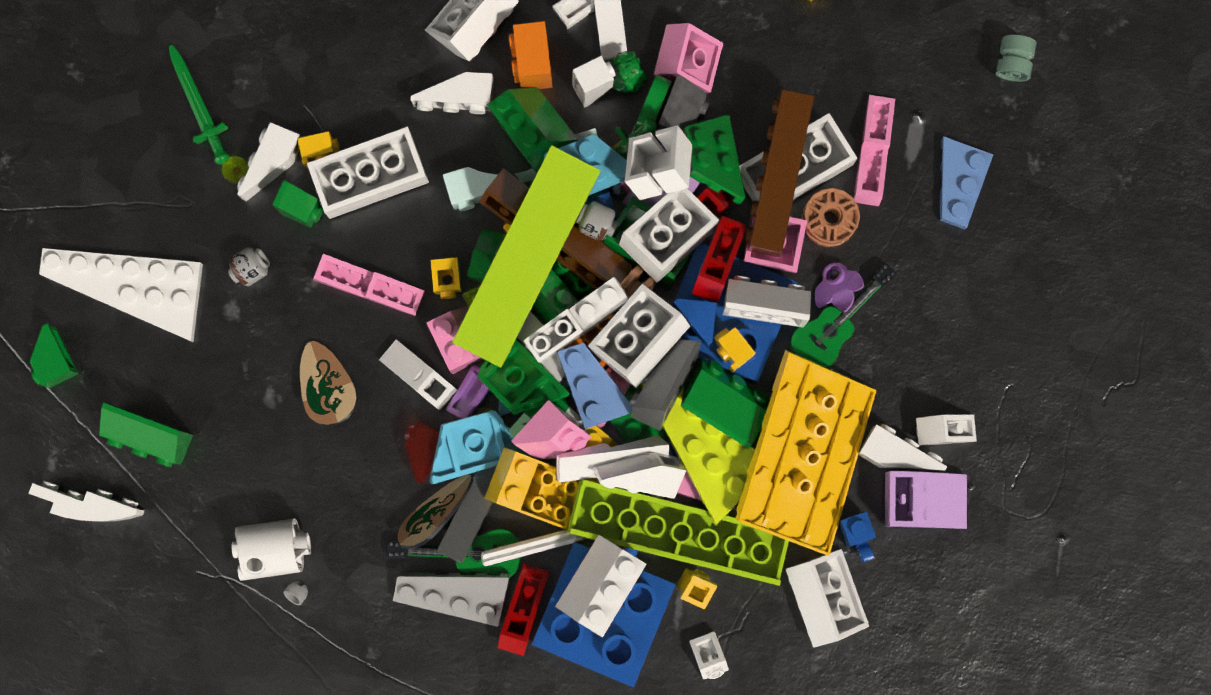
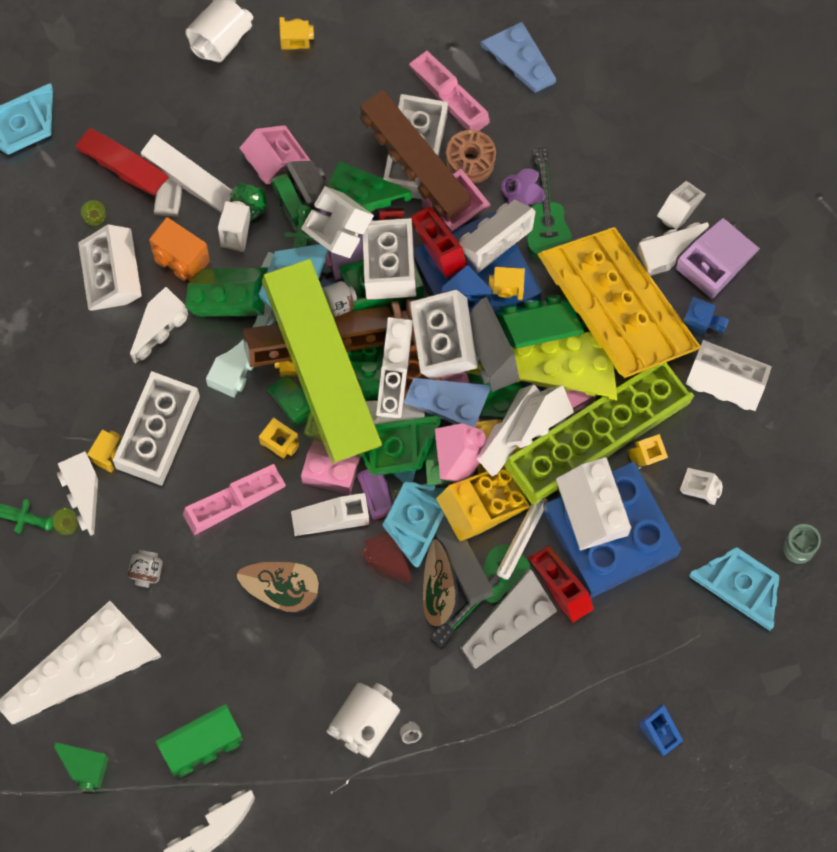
camera: 55 degrees left, 10 degrees down
green slope [272,181,323,228] -> none

